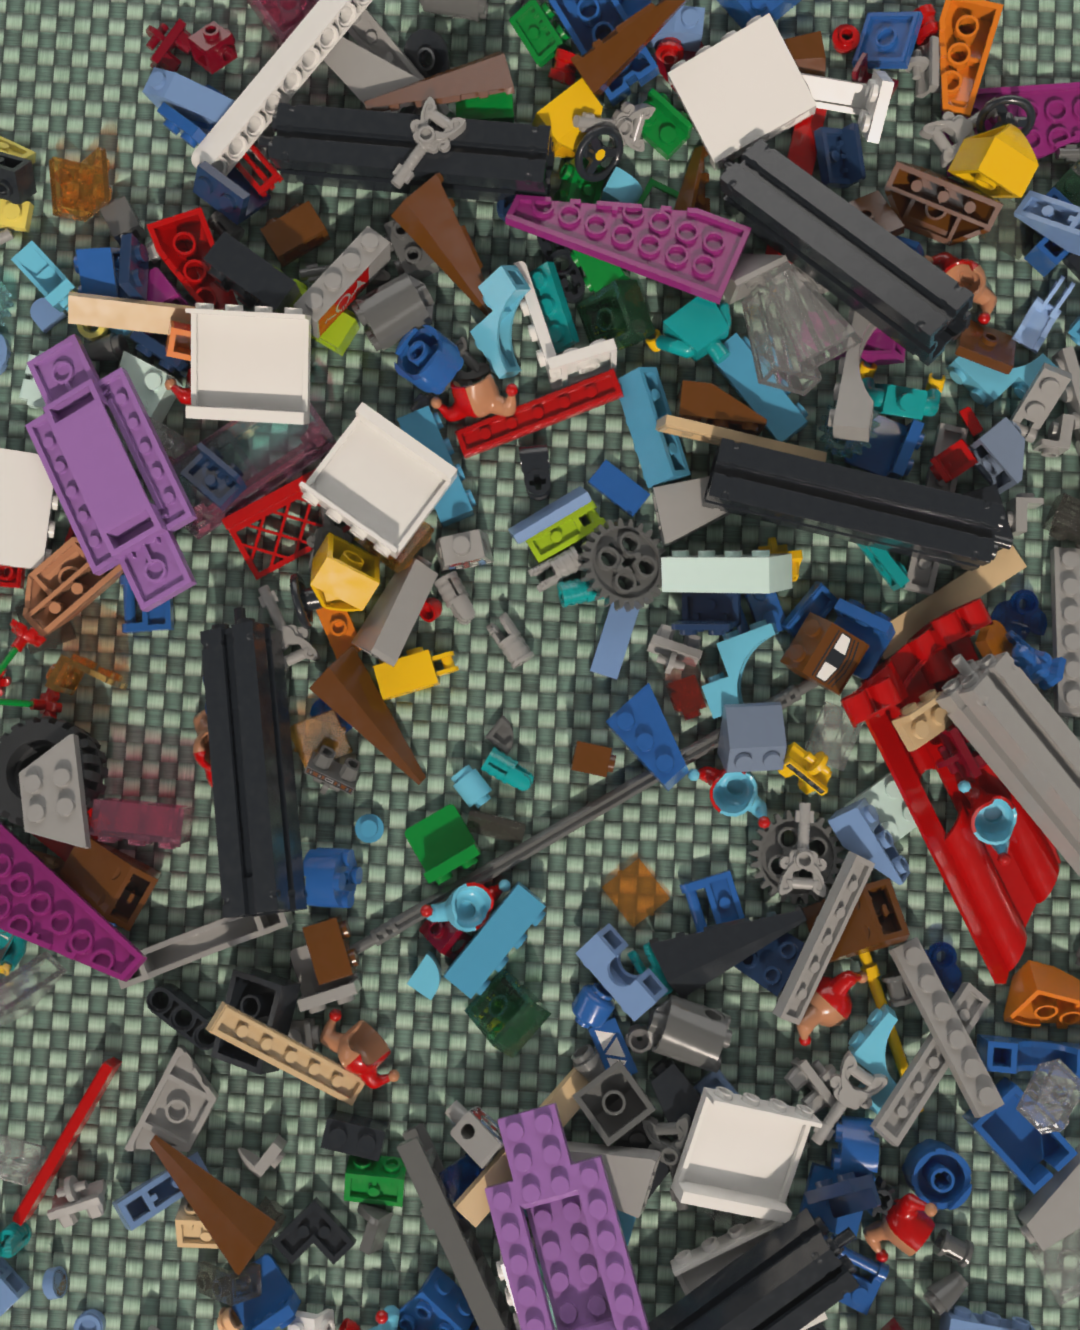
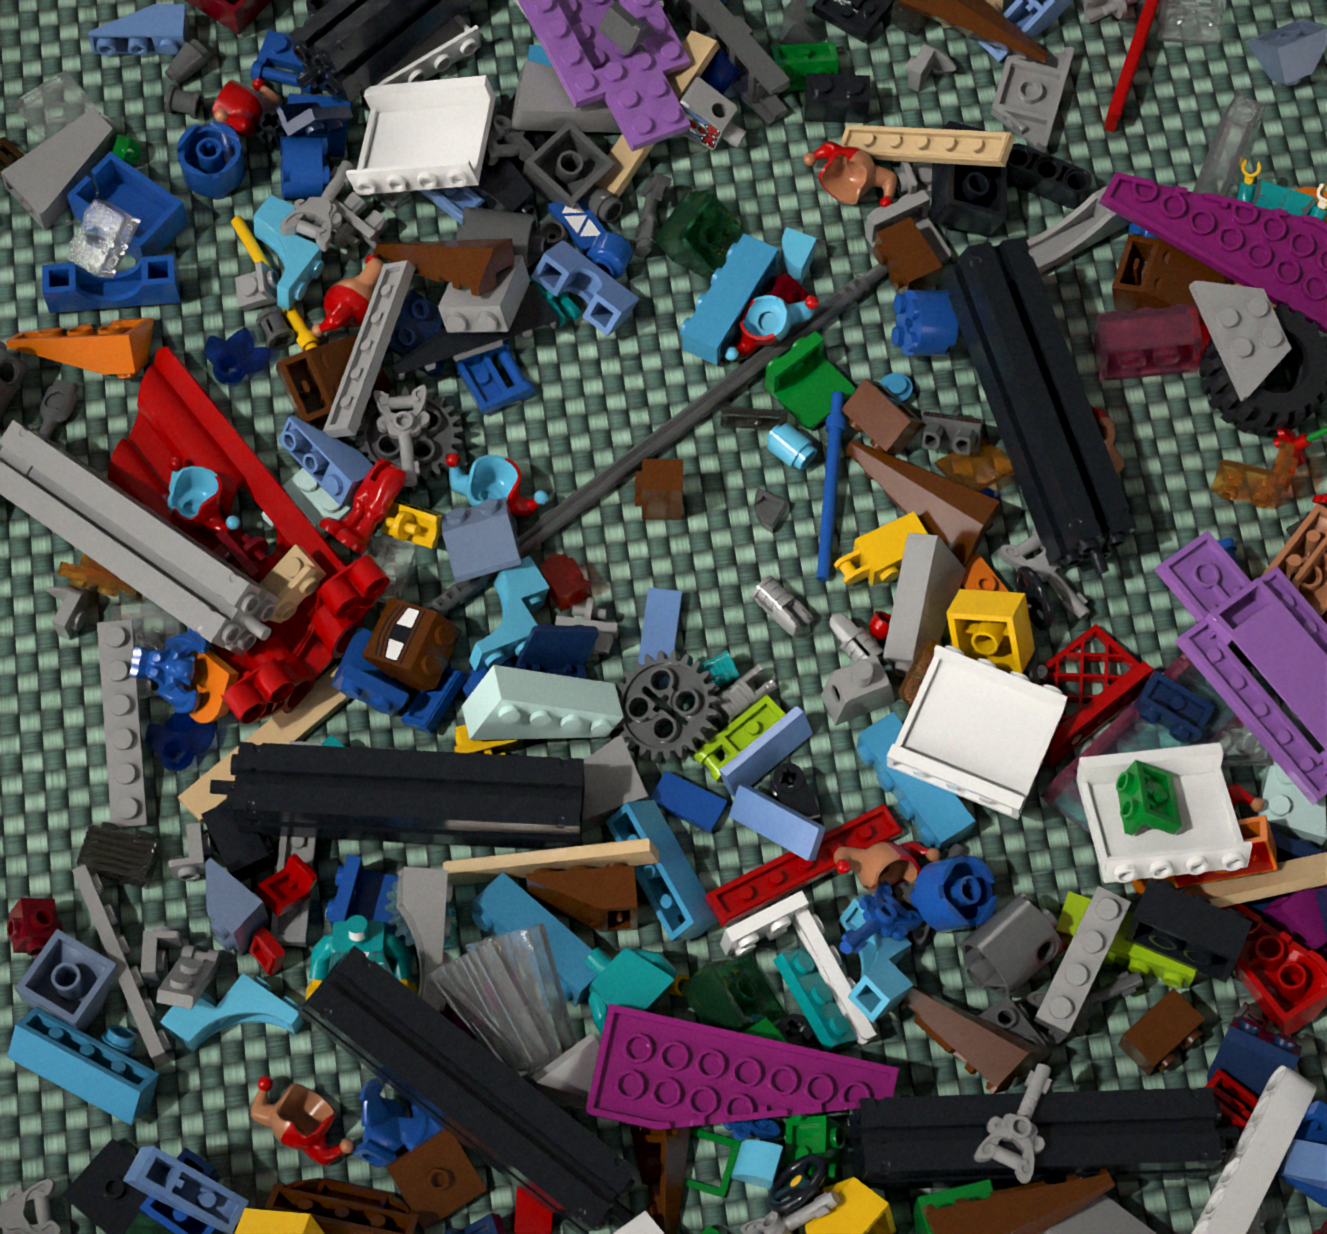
camera: 165 degrees right, 20 degrees down
teal hinge [481,747,535,791] -> none
clear orange piece [602,858,670,928] -> none
blue wedge [606,683,689,791] -> none
light grey plate [870,982,990,1147] -> none
light grey plate [888,937,1004,1118] -> none
reddish brown plate [955,320,1016,375] -> none
light blue arm [1012,275,1075,354] -> none
none -> green plate [110,134,141,165]
none -> light grey bracket [235,261,280,311]
none -> red piece [319,458,406,556]
none -> reddish brown wedge [374,238,514,296]
none -> light grey brick [438,255,530,333]
none -> dark grey tile [598,1,654,55]
none -> dark grey piece [634,173,672,257]
none -> medium blue tile [729,784,826,861]
none -> blue bar [816,391,846,582]
none -> blue piece [839,880,924,954]
none -> reddish brown brick [841,379,924,454]
none -> green bracket [1116,760,1182,836]

